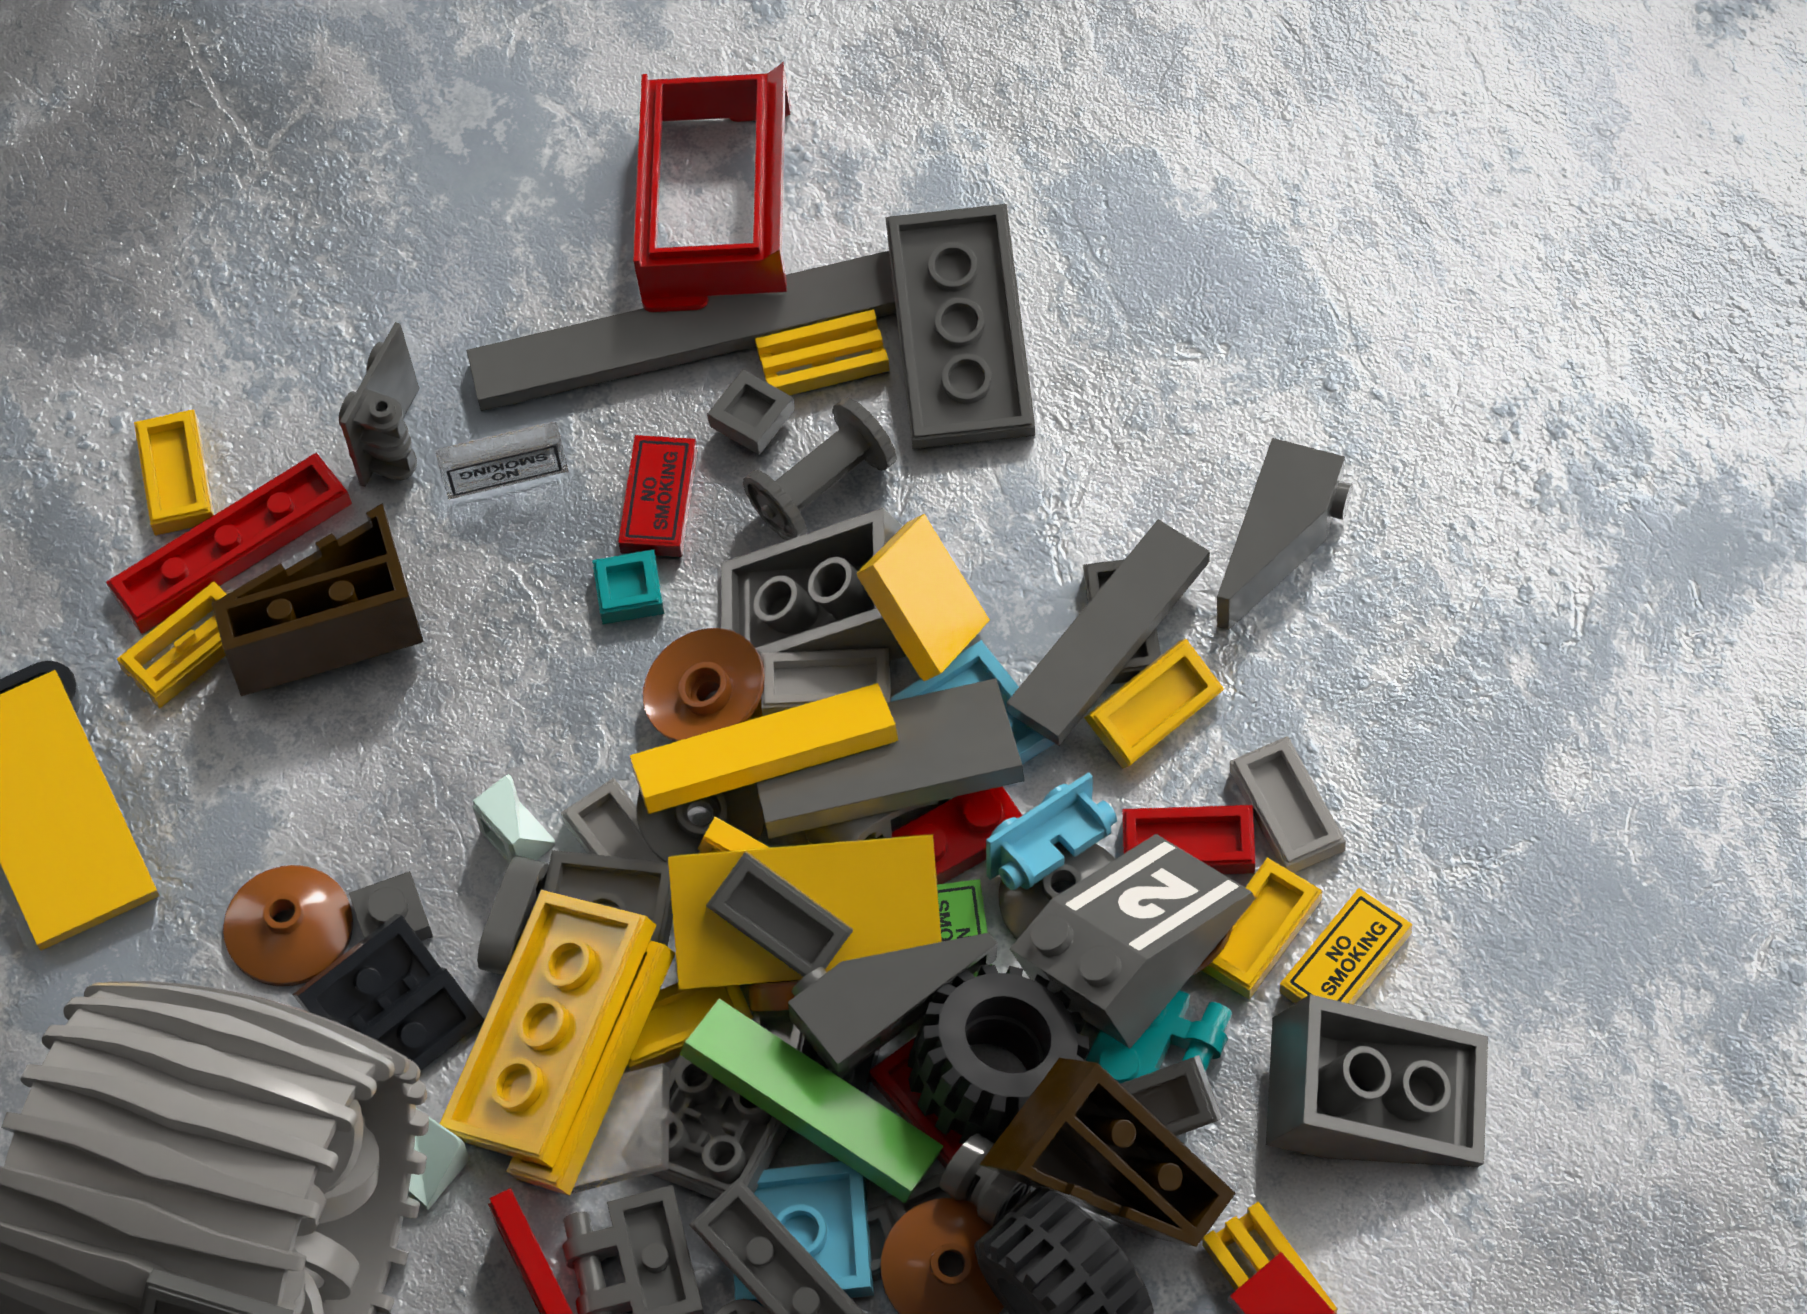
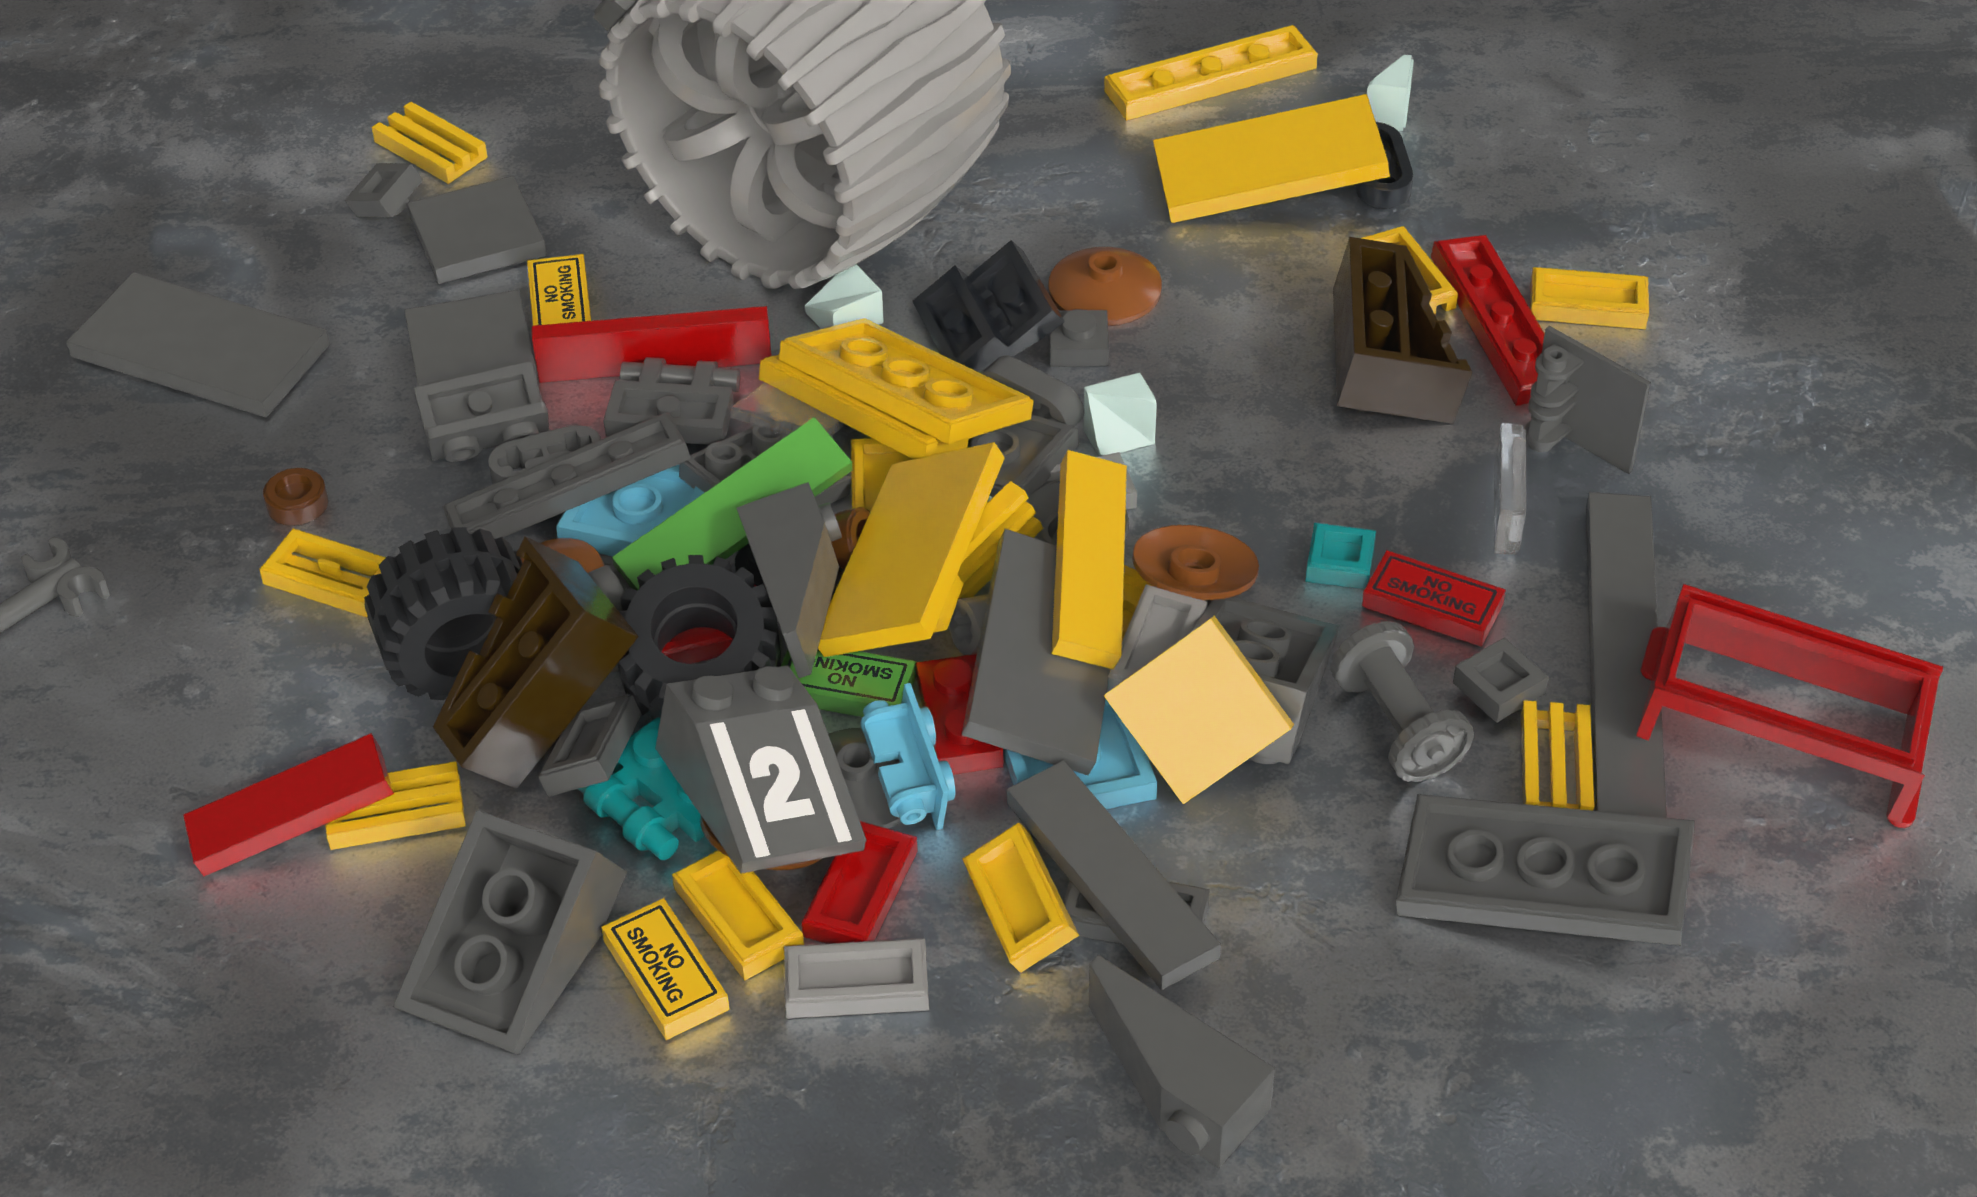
camera: 105 degrees right, 15 degrees down
dark grey tile [706,851,853,977] -> none

